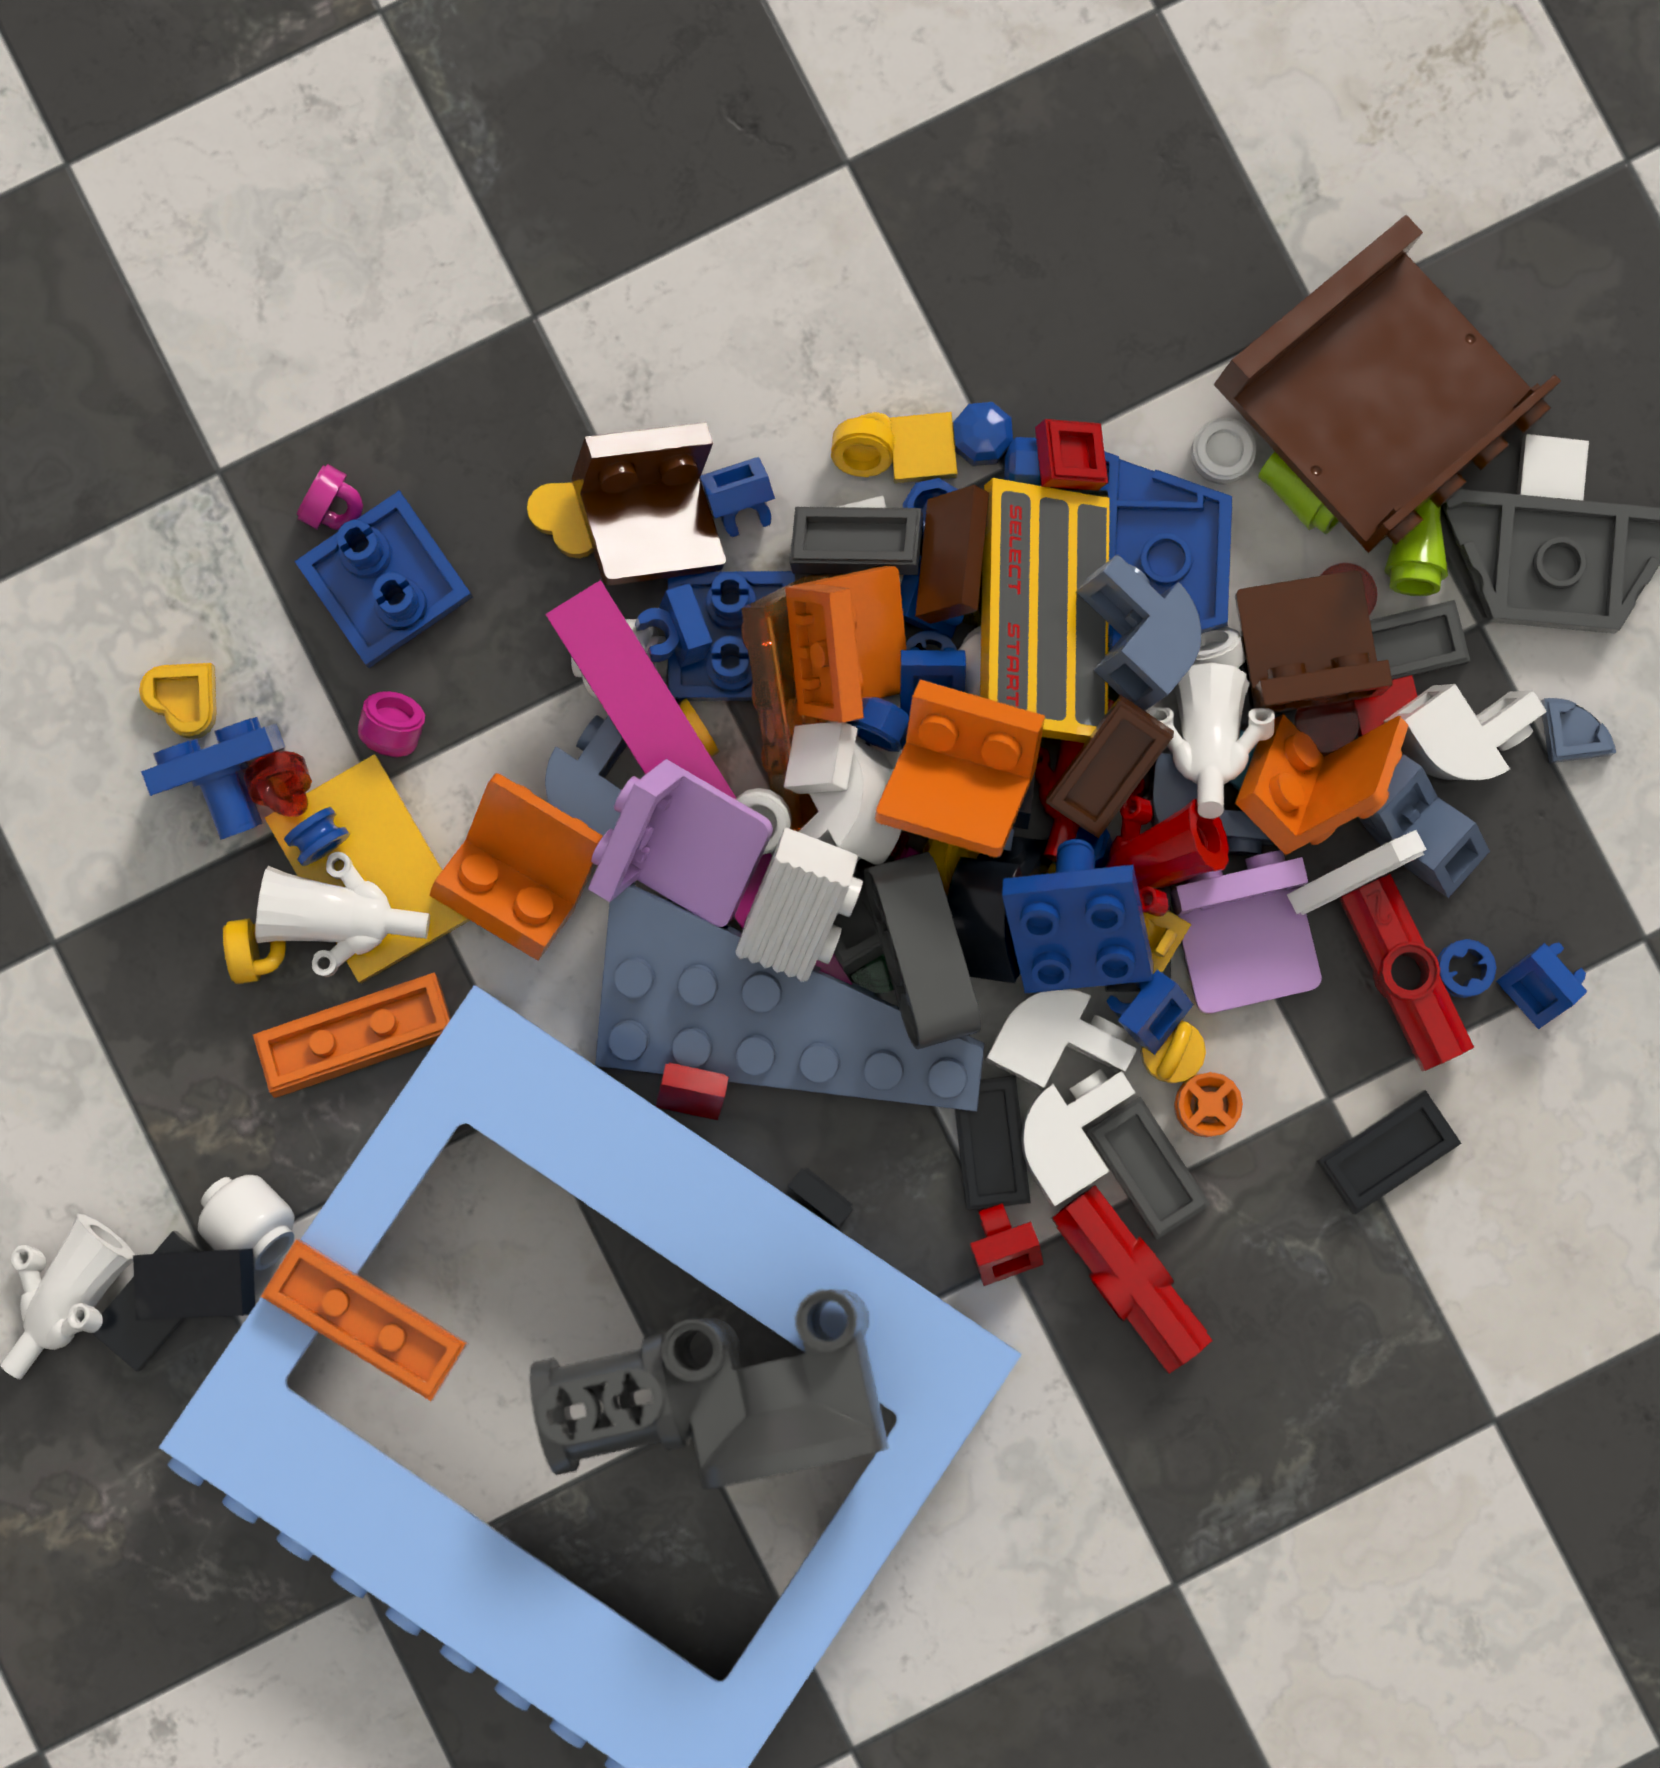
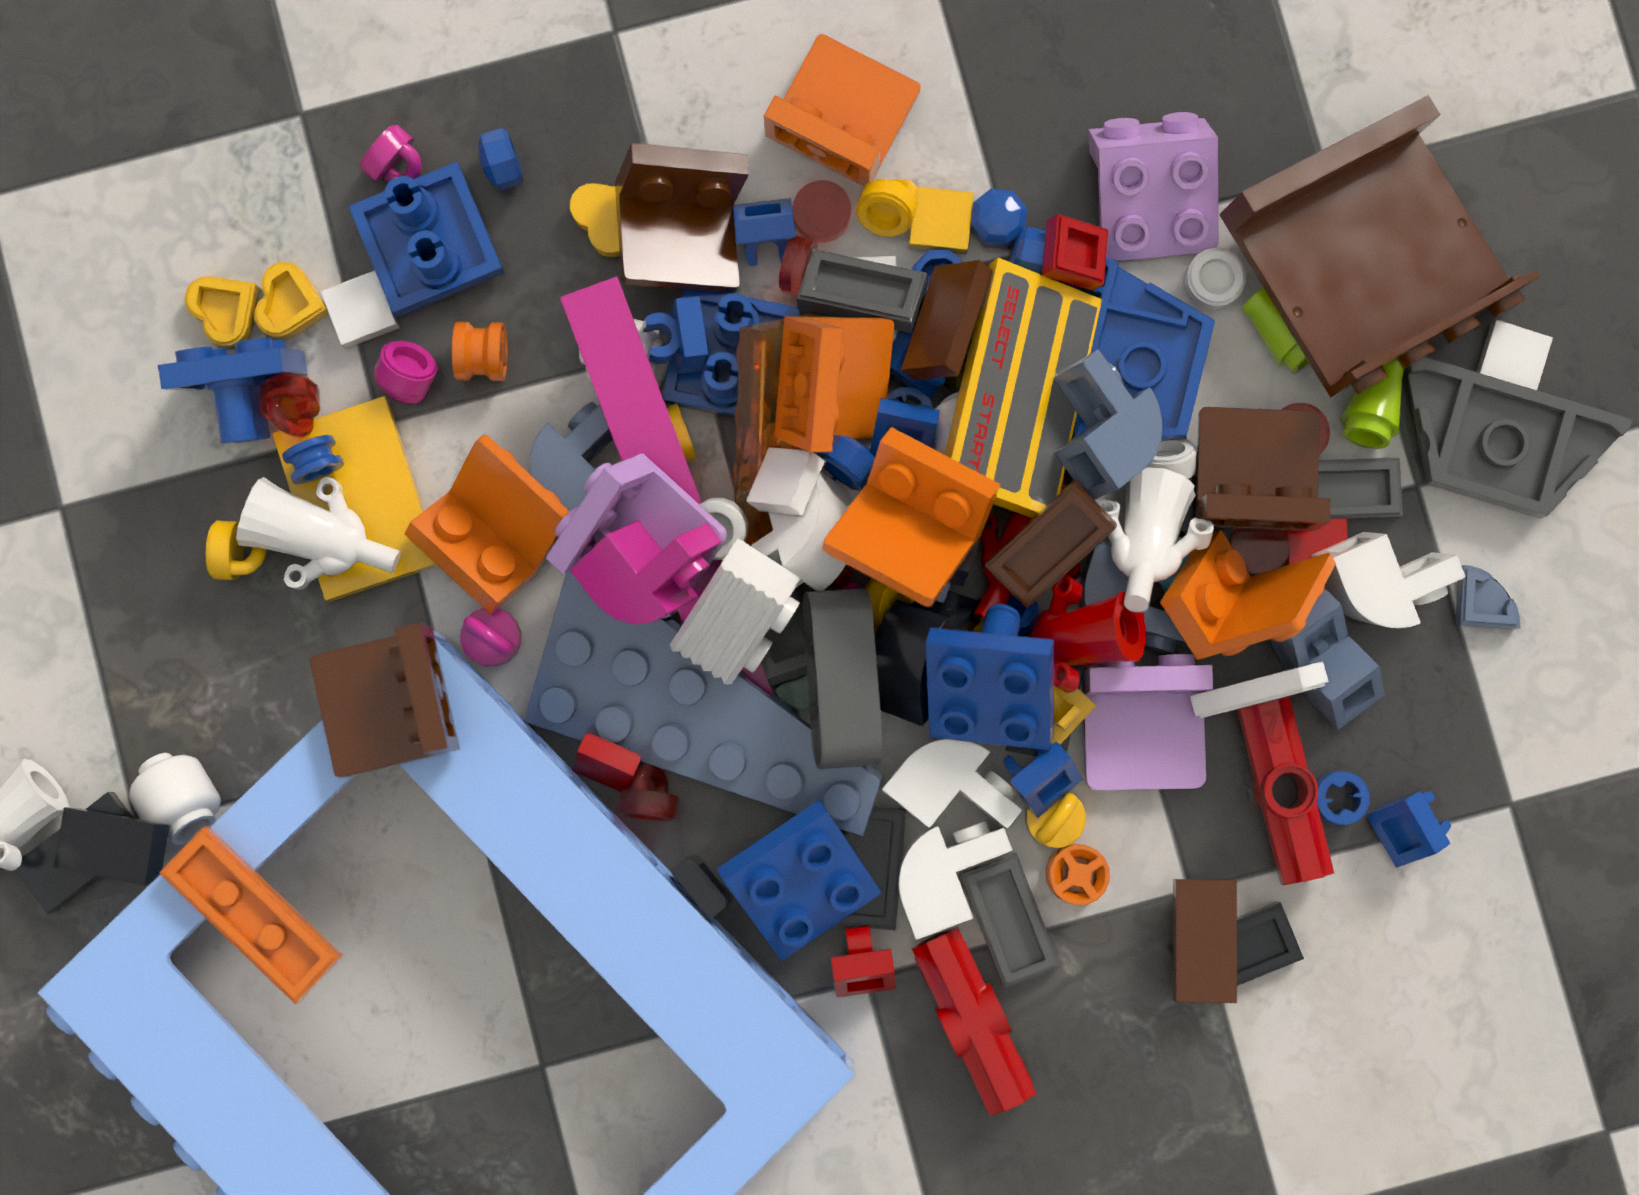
camera: 15 degrees right, 0 degrees up
orange tile [253,972,451,1098] -> none
dark grey piece [530,1290,889,1489] -> none
none -> yellow tile [254,262,329,340]
none -> reddish brown bracket [309,622,460,778]
none -> white tile [321,270,400,349]
none -> orange wheel [452,322,508,382]
none -> dark pink tile [460,608,522,667]
none -> blue tile [478,127,524,191]
none -> dark pink brick [570,520,722,624]
none -> clear red tile [617,764,679,822]
none -> blue plate [717,800,882,961]
none -> orange bracket [764,34,921,187]
none -> clear red tile [779,235,818,296]
none -> clear red tile [793,180,851,243]
none -> lavender bracket [1088,112,1219,261]
none -> reddish brown tile [1173,879,1237,1003]

